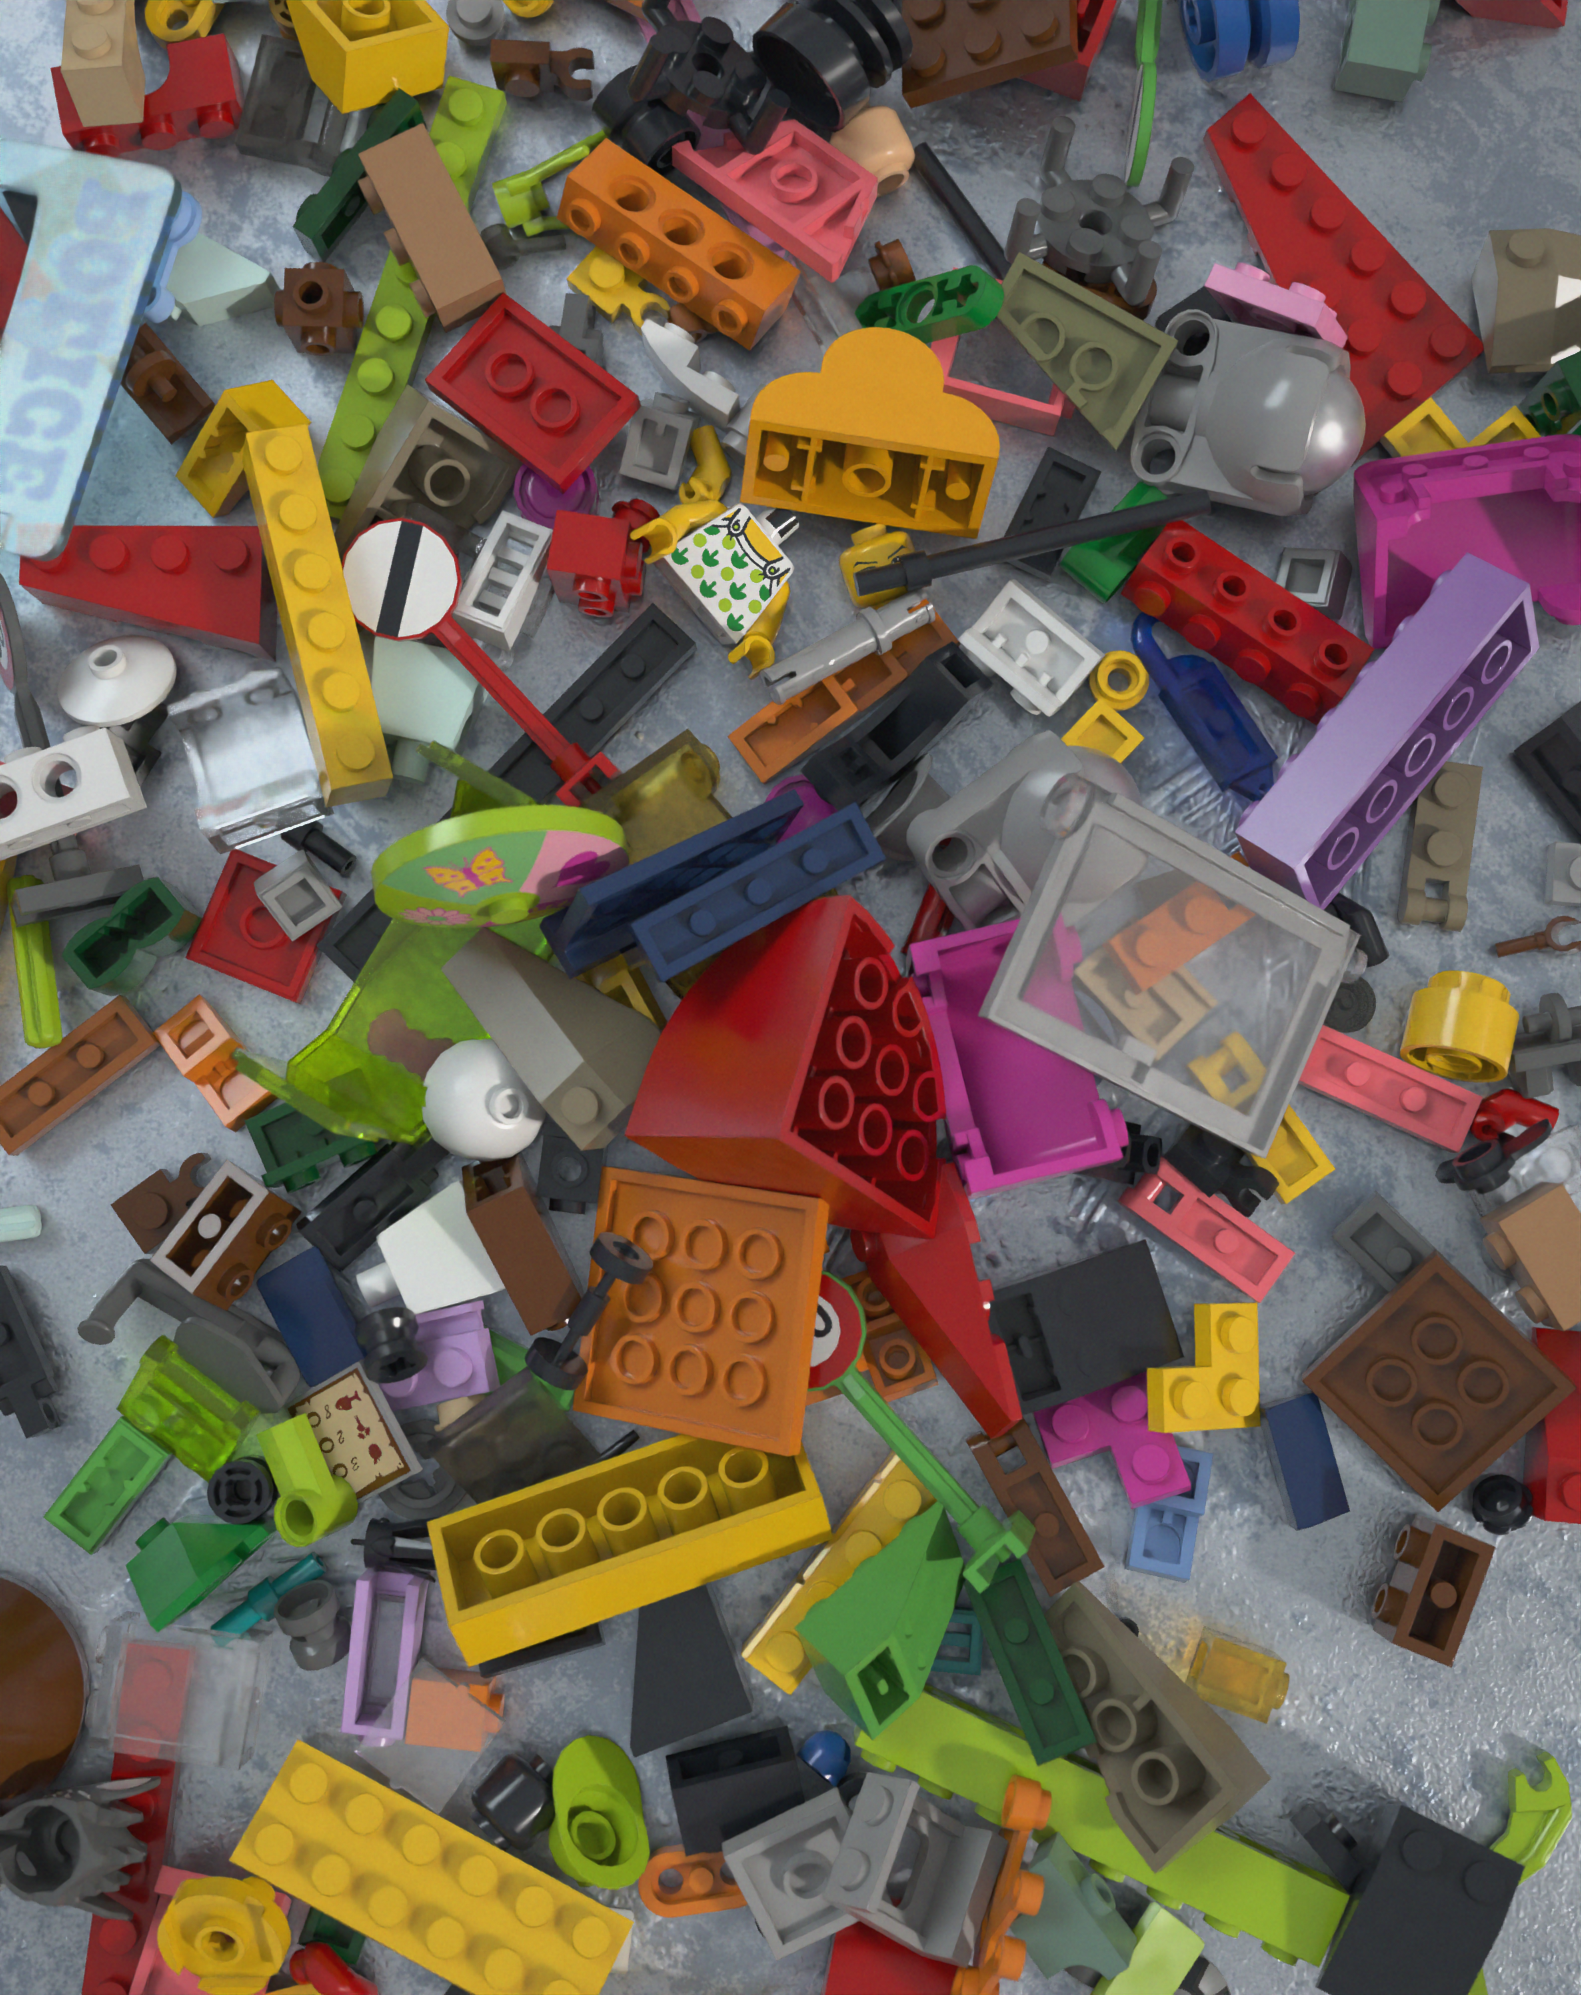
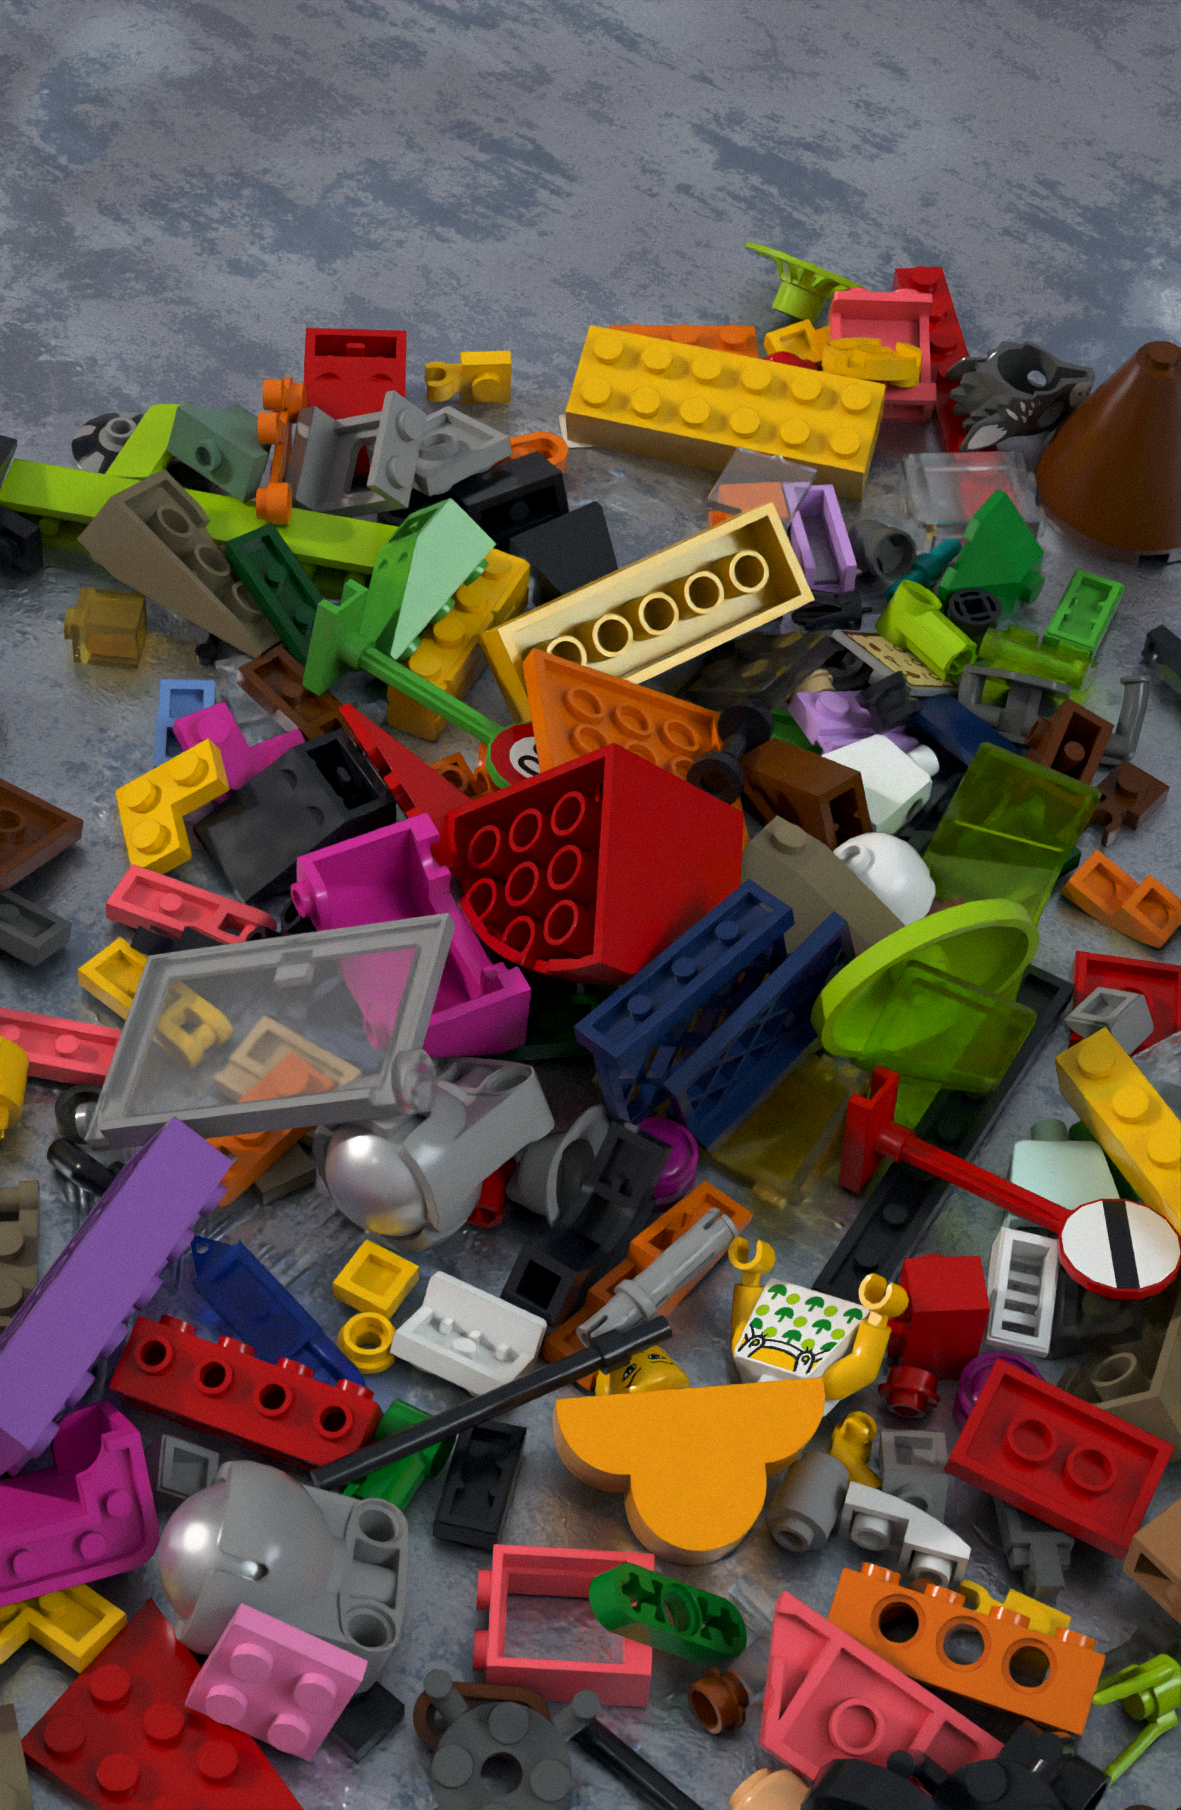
camera: 160 degrees right, 35 degrees down
black head [469,1754,556,1852] -> none
lime piece [548,1735,650,1890] -> none
olive wing [995,252,1178,453] -> none
dark blue slope [1260,1391,1350,1531] -> none

